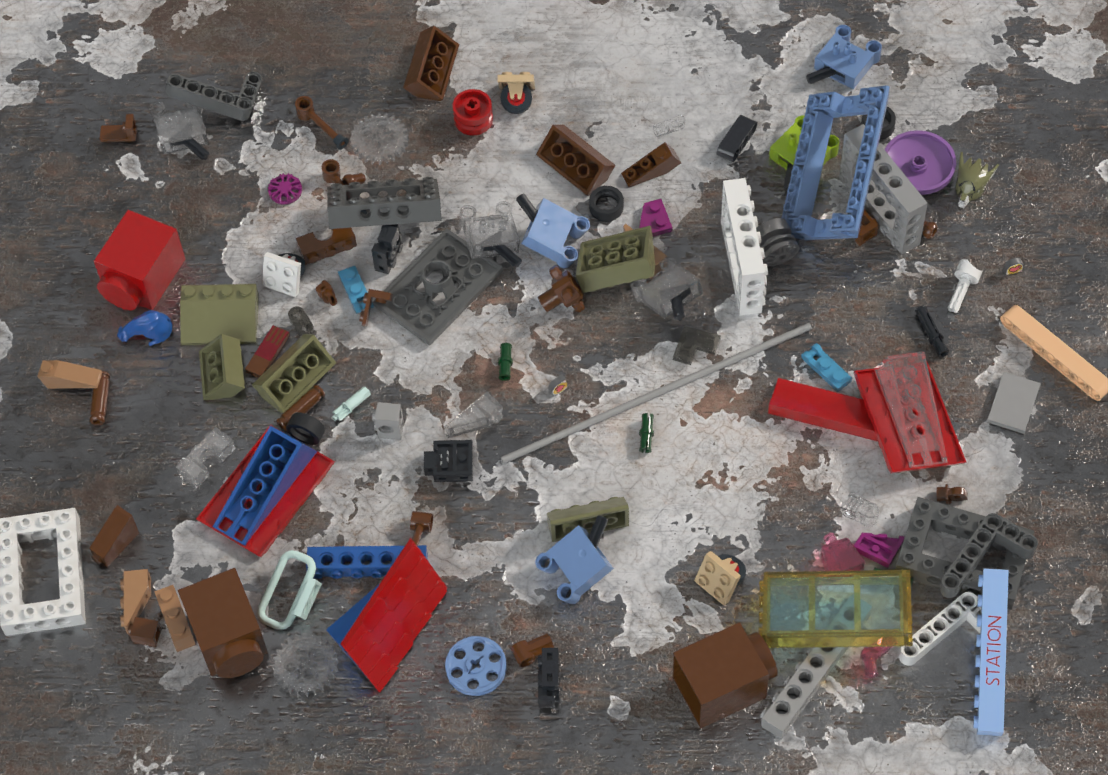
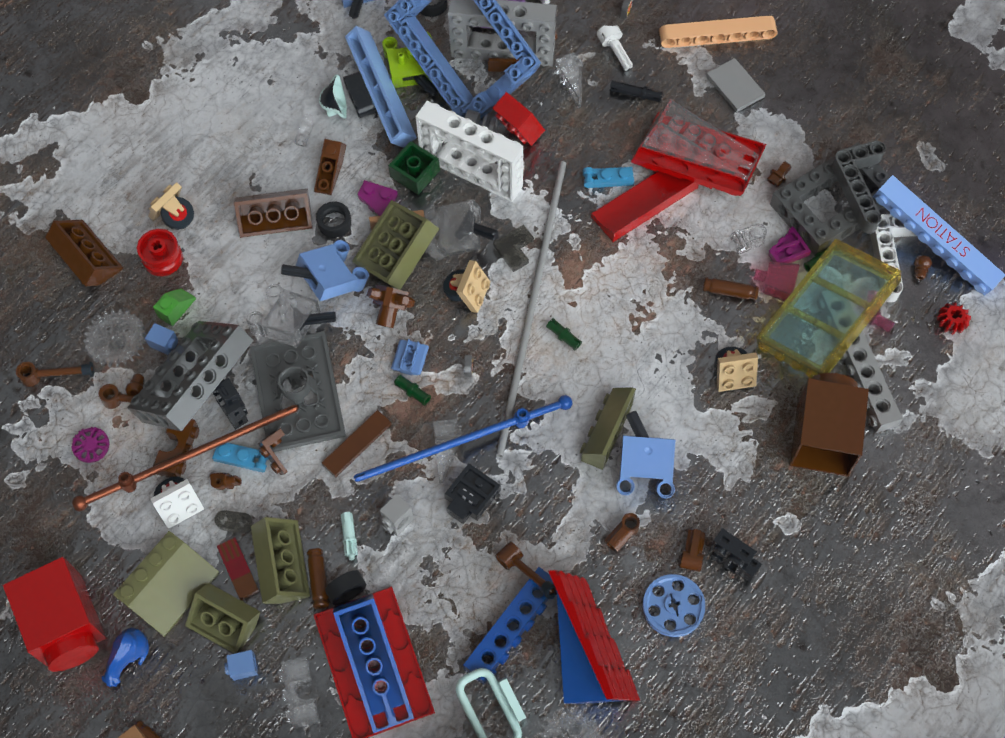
camera: 55 degrees left, 5 degrees up
none -> copper bar [72,405,298,511]
none -> medium blue brick [145,323,178,355]
none -> bright green slope [153,288,196,326]
none -> medium blue brick [224,650,258,681]
none -> hat [319,74,347,119]
none -> reddish brown tile [322,410,392,478]
none -> light blue brick [345,26,417,148]
none -> blue bar [353,395,573,482]
none -> dark green brick [388,141,440,195]
none -> medium blue piece [391,339,429,376]
none -> tan plate [443,260,490,313]
none -> red brick [492,92,545,146]
none -> clear slope [555,52,583,108]
none -> reddish brown piece [604,513,640,553]
none -> reddish brown axle [703,277,759,301]
none -> reddish brown piece [914,255,932,280]
none -> red gear [937,302,971,335]

